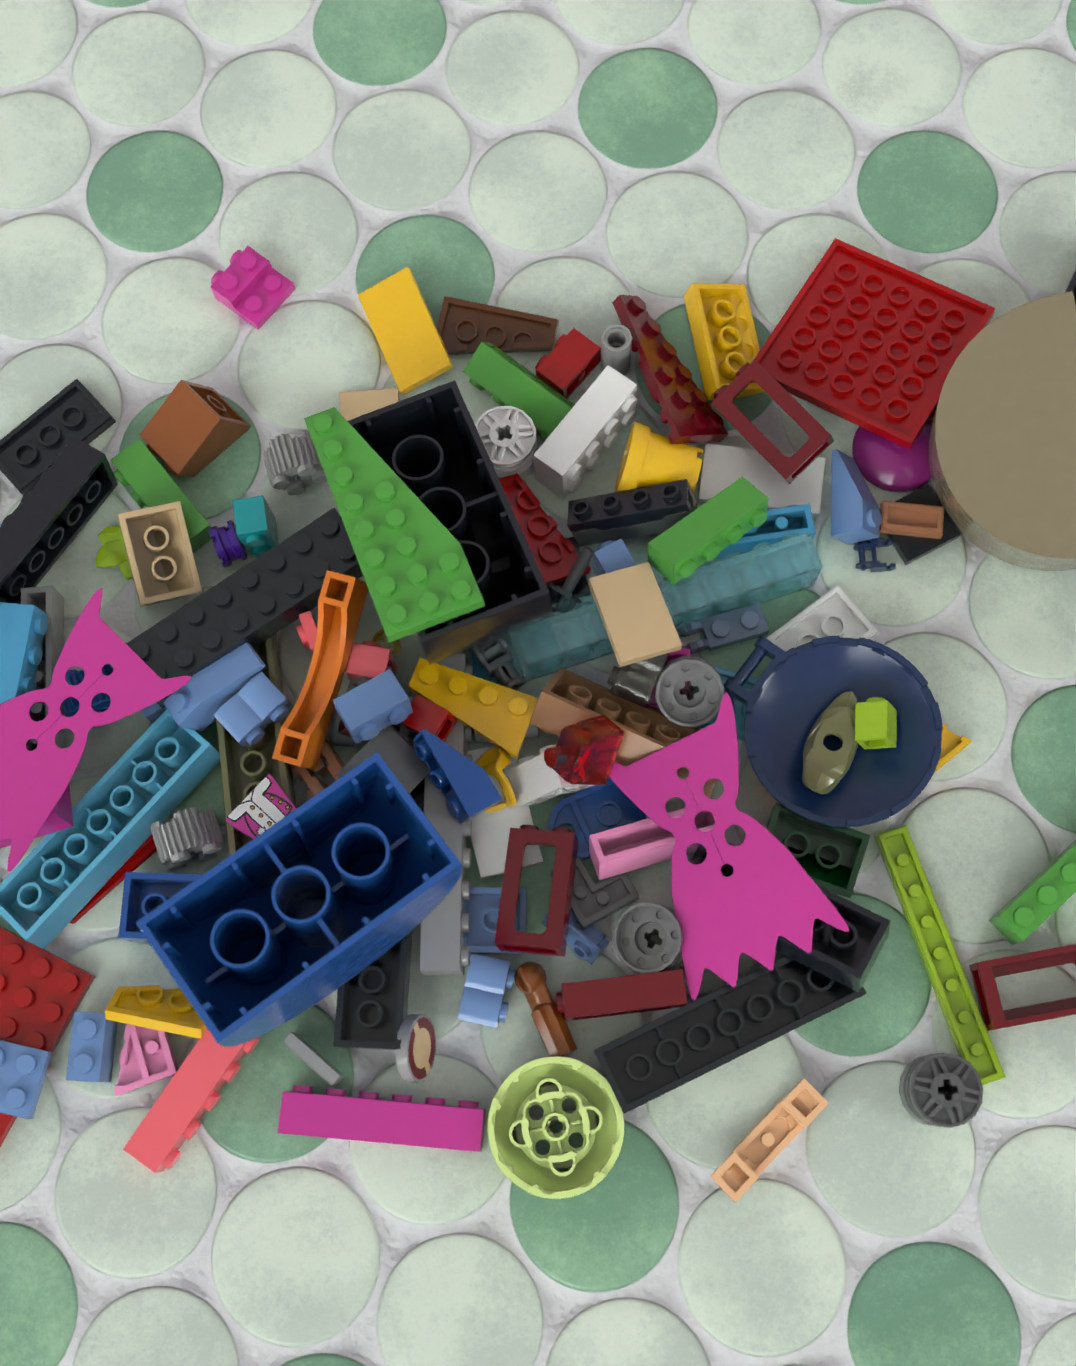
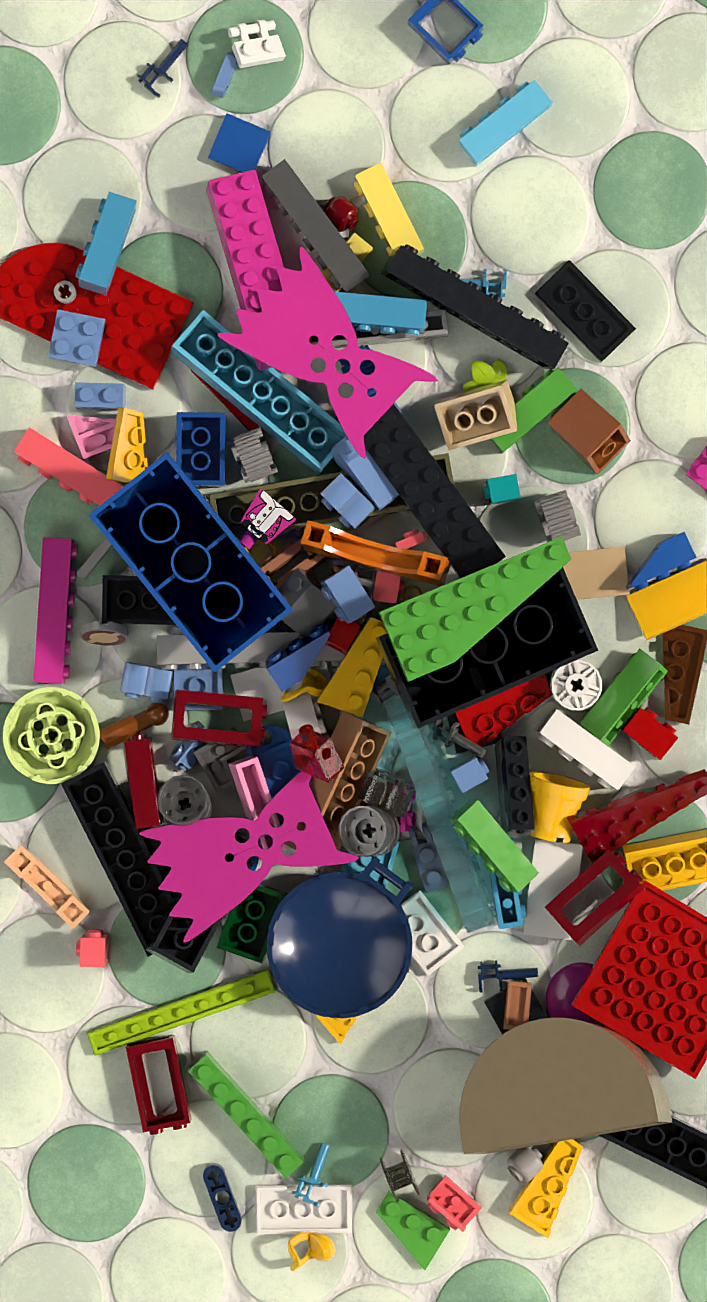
camera: 80 degrees right, 15 degrees up
dark purple wheel [208,520,248,568] -> none
tan tile [588,562,682,667] -> none
light grey pin [601,324,632,376] -> none
olive piece [802,691,858,794] -> none
medium blue slope [831,449,882,545] -> none
lime brick [855,697,897,749] -> none
dark grey wheel [899,1053,983,1128] -> none
none -> coral brick [76,929,109,968]
none -> blue slope [626,531,697,591]

